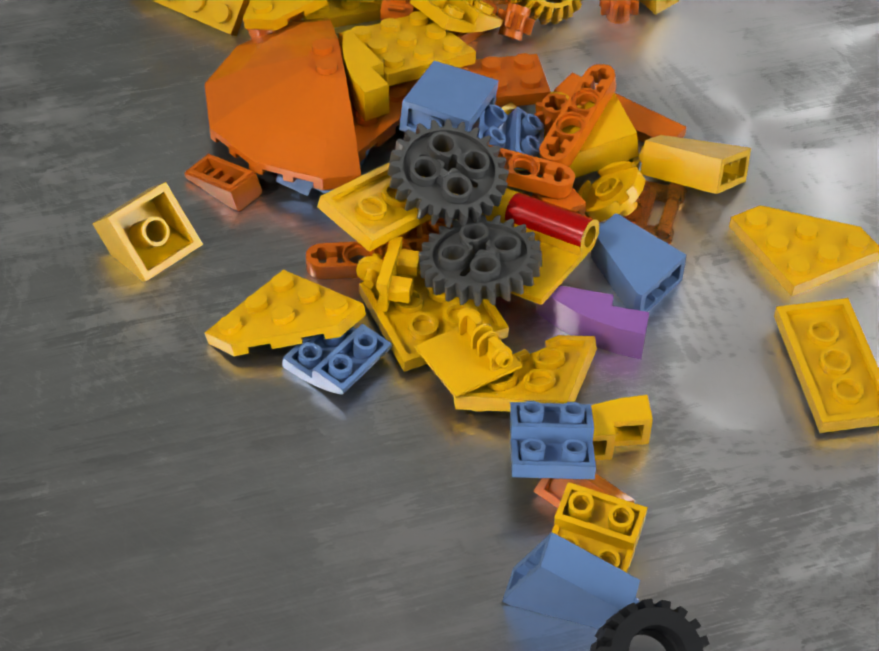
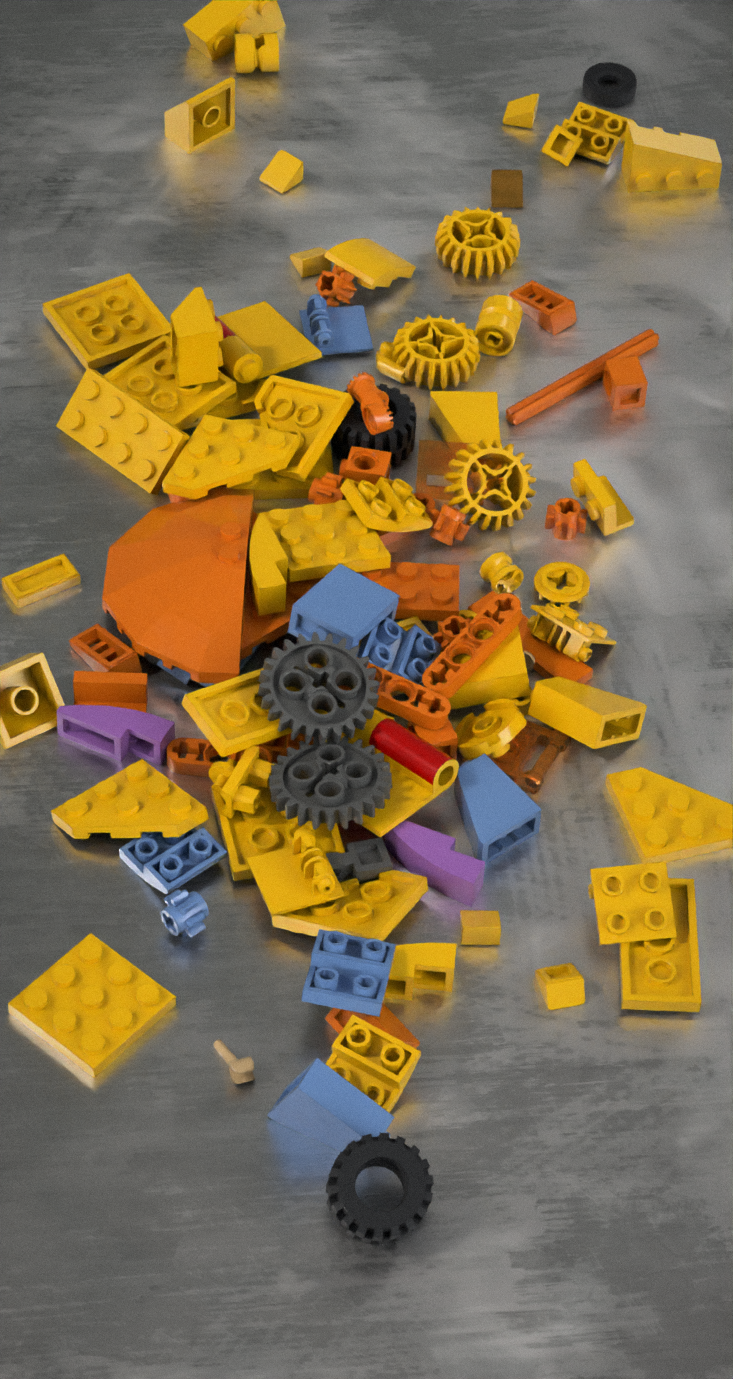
camera: 10 degrees right, 0 degrees up
none -> yellow tile [1,553,81,609]
none -> yellow plate [8,933,176,1078]
none -> medium lavender slope [56,705,175,766]
none -> orange panel [73,671,148,713]
none -> medium blue gear [161,889,209,938]
none -> tan hand [213,1039,255,1084]
none -> dark grey plate [326,837,393,881]
none -> yellow slope [460,910,501,945]
none -> yellow wheel [479,552,524,594]
none -> yellow hinge [527,603,616,662]
none -> yellow gear [534,562,590,606]
none -> yellow slope [535,963,585,1010]
none -> yellow hinge [588,862,677,945]

